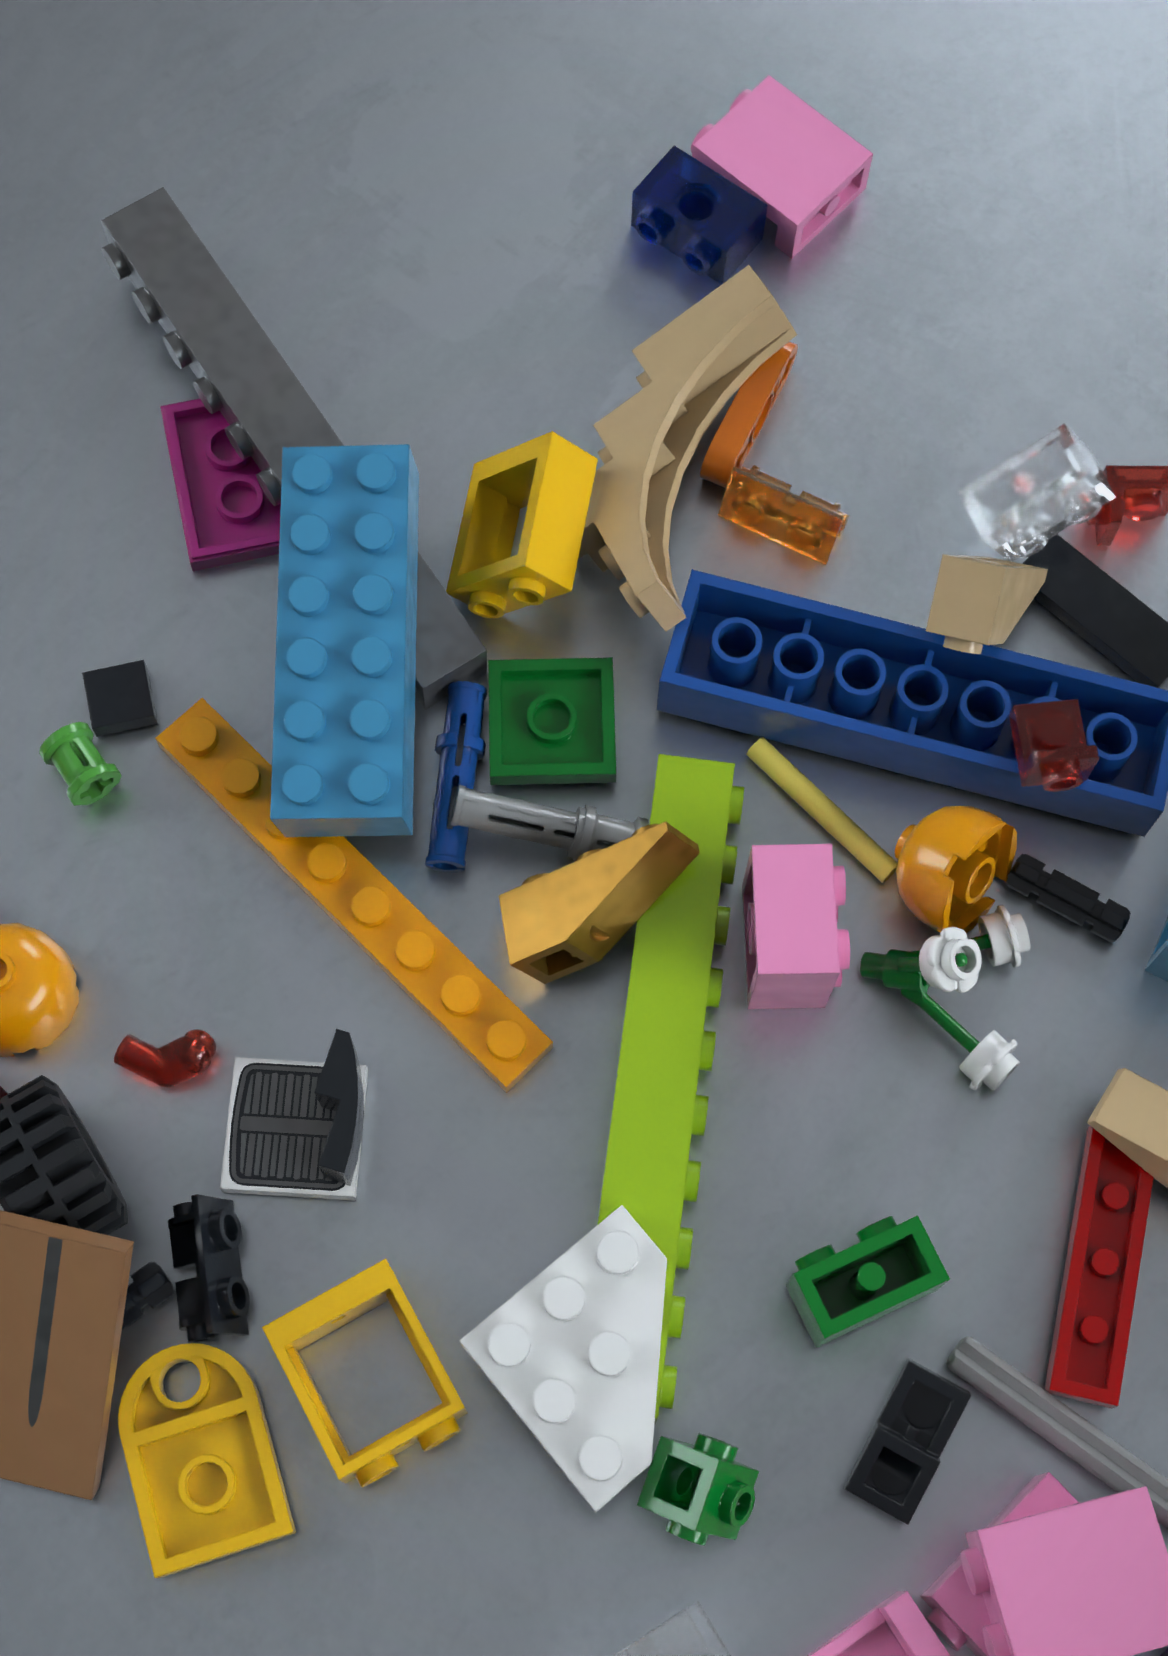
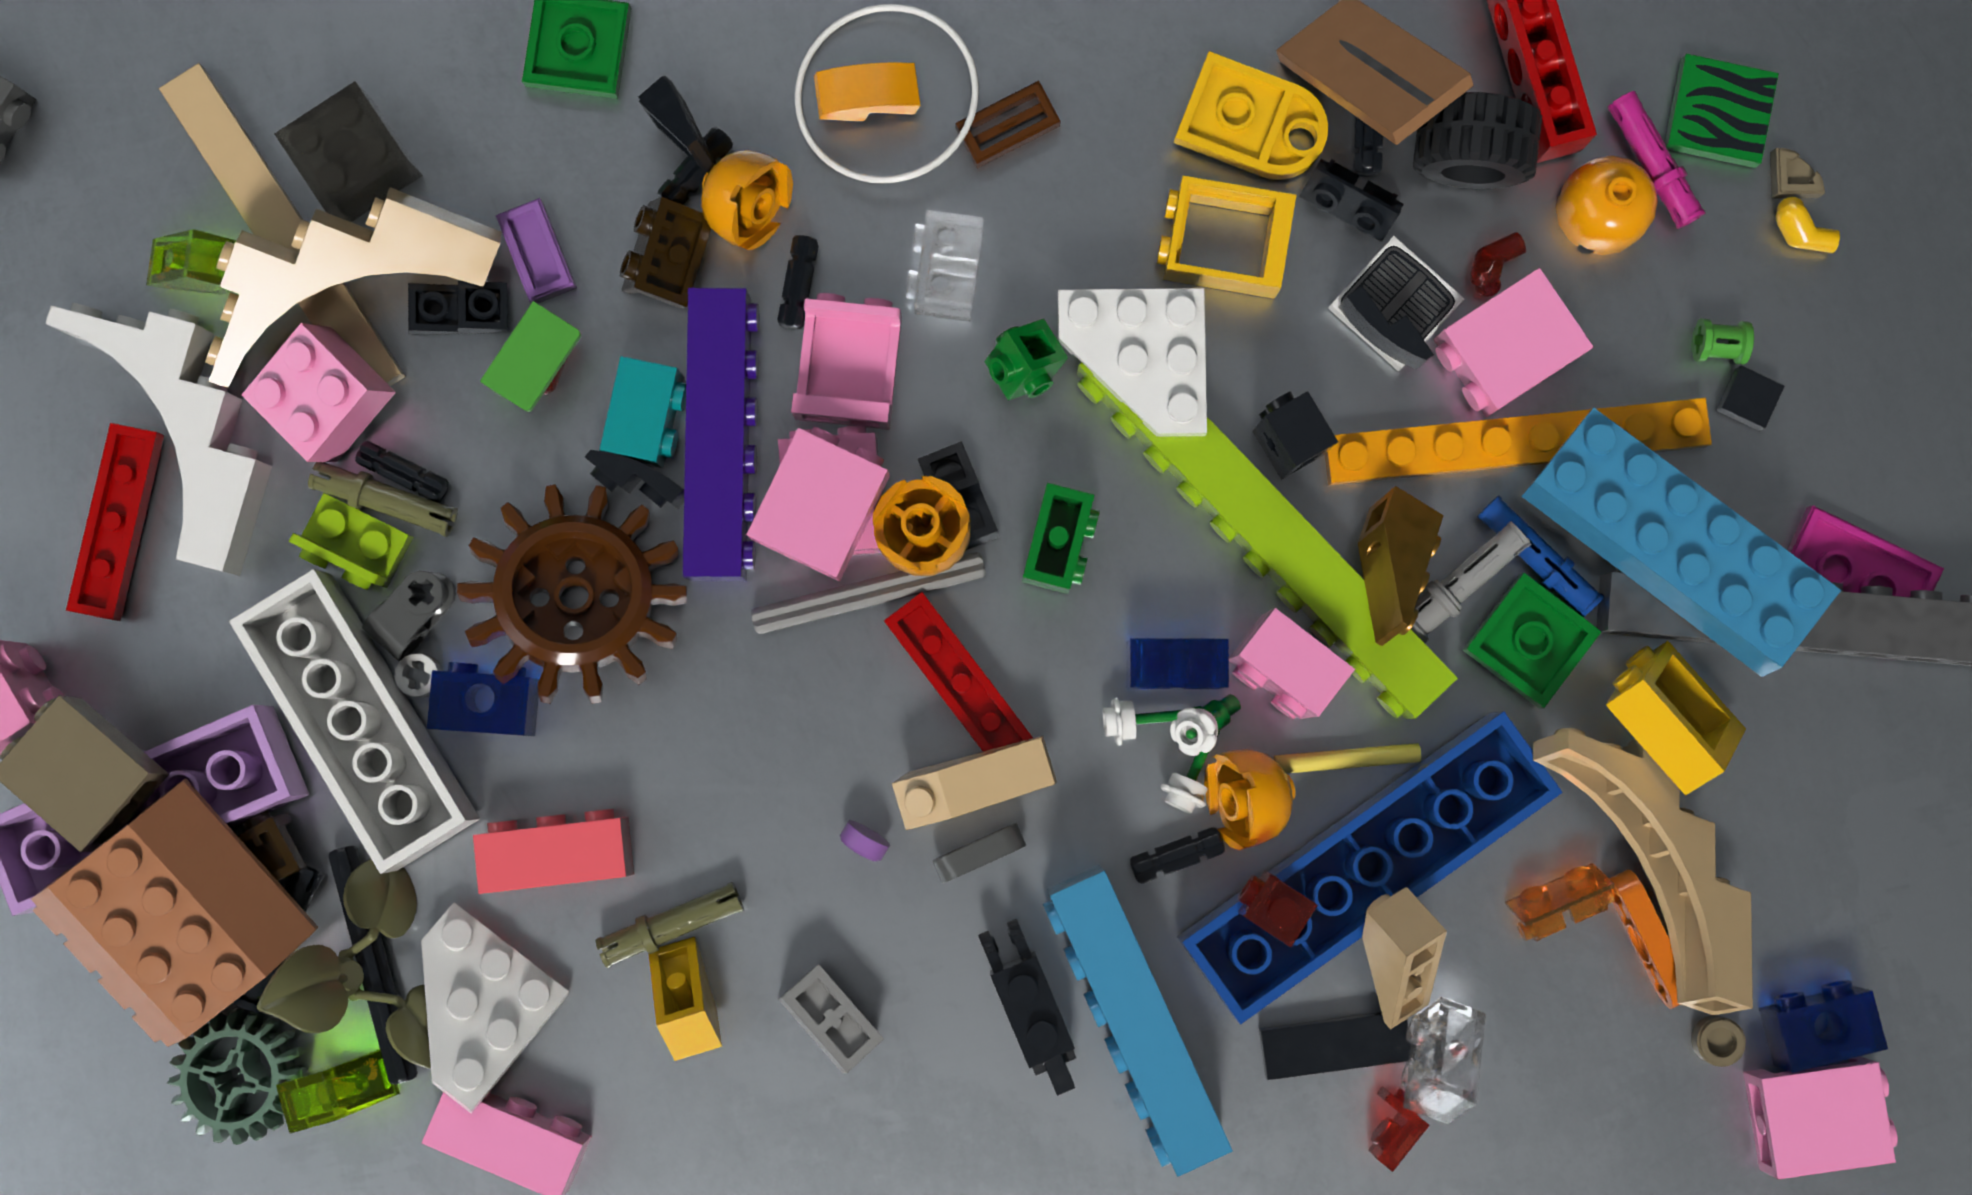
camera: 130 degrees right, 15 degrees up
none -> light orange cylinder [873,476,971,576]
none -> clear blue brick [1126,638,1229,690]
none -> black brick [1253,391,1338,480]
none -> bright pink brick [1433,268,1594,418]
none -> dark tan tile [1691,1015,1746,1067]

